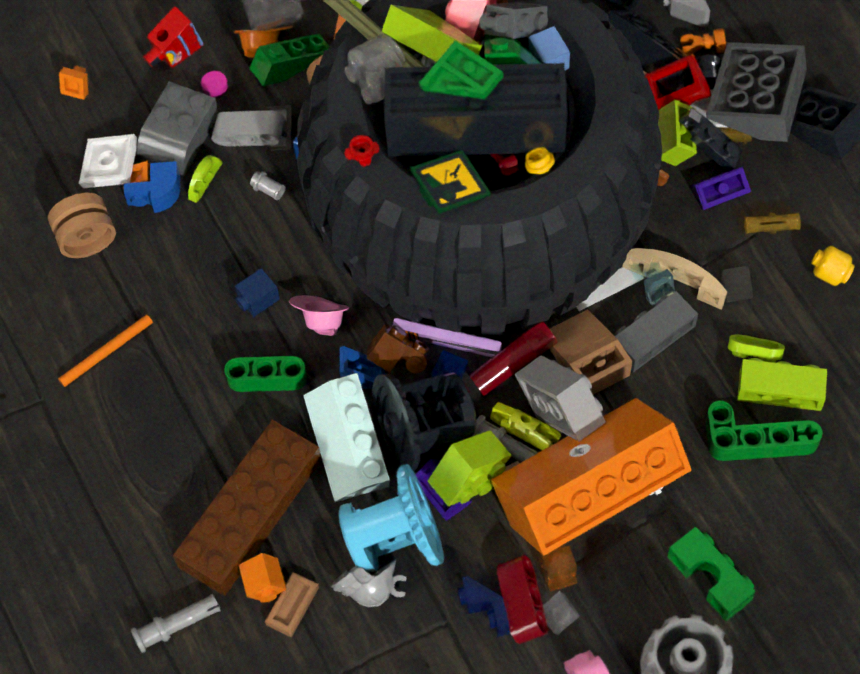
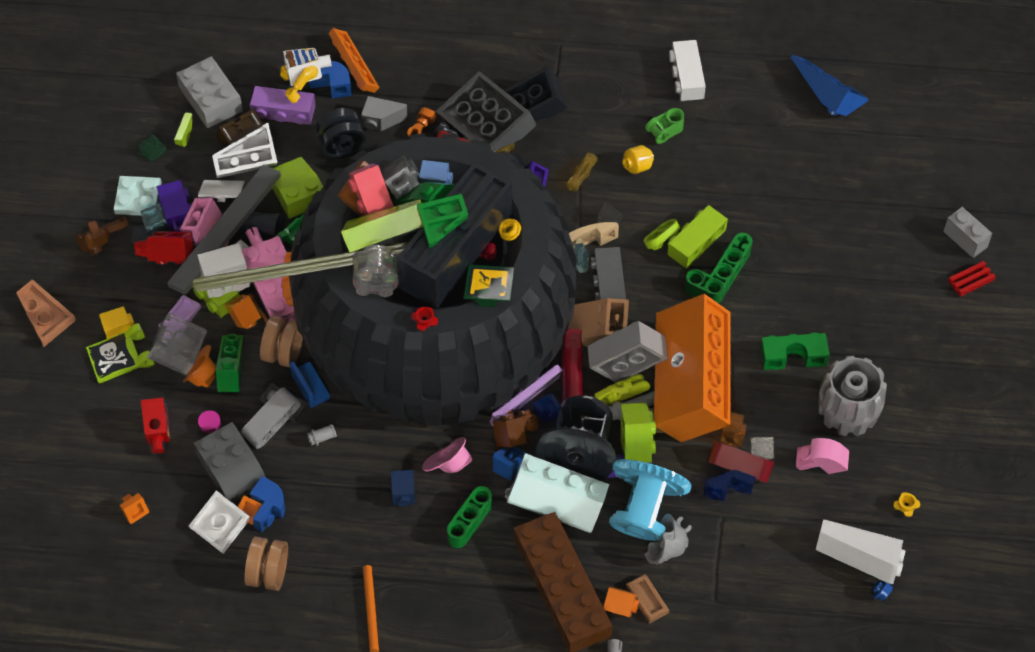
camera: 60 degrees left, 5 degrees down
lime tile [188,155,222,203] -> none

